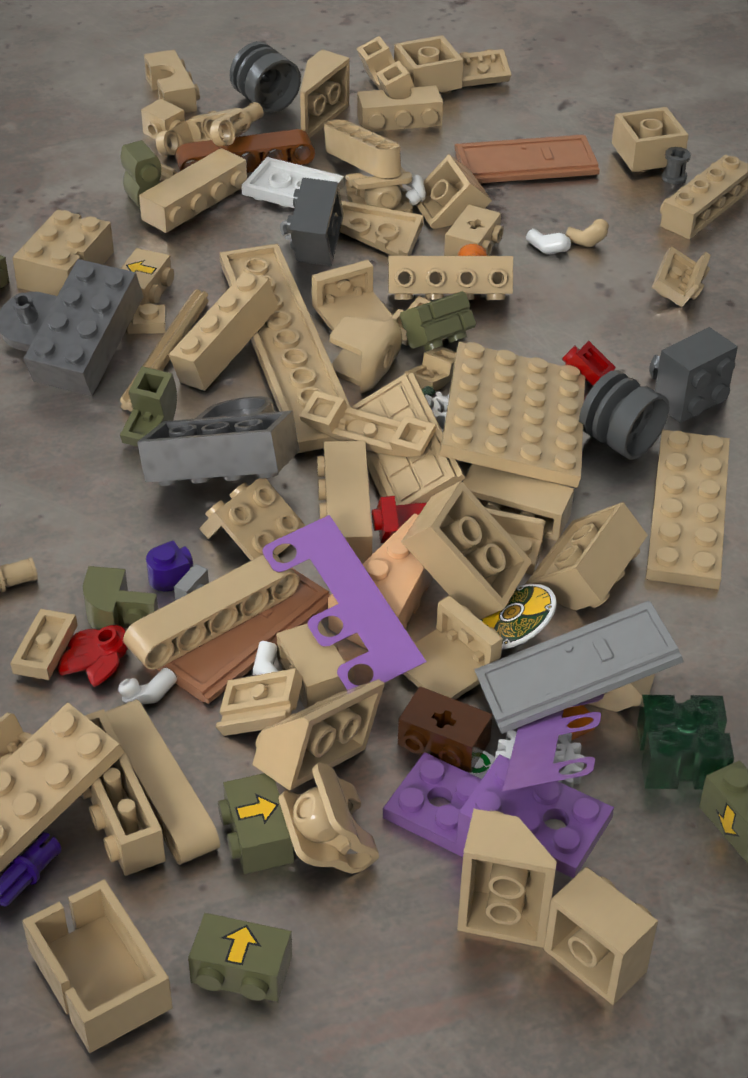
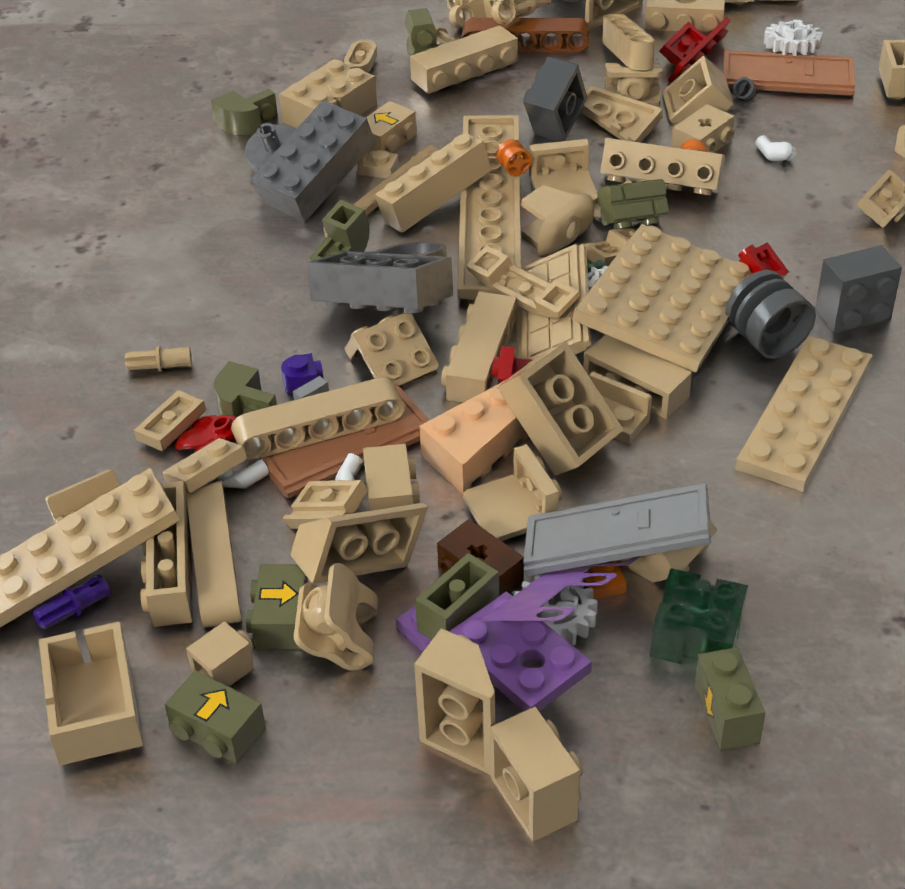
camera: 20 degrees right, 0 degrees up
white plate [242,157,344,208] -> none
medium lavender piece [263,515,427,690] -> none
white arm [406,173,426,205] -> none
shield [480,584,557,649] -> none
tan slope [525,502,648,611] -> none
tan arm [566,219,609,247] -> none
none -> tan bracket [162,438,248,493]
none -> tan brick [186,621,254,687]
none -> tan plate [344,40,377,73]
none -> olive brick [415,553,499,640]
none -> orange wheel [496,139,532,176]
none -> red bracket [659,17,731,83]
none -> dark grey hinge [733,77,757,101]
none -> white gear [763,19,823,56]

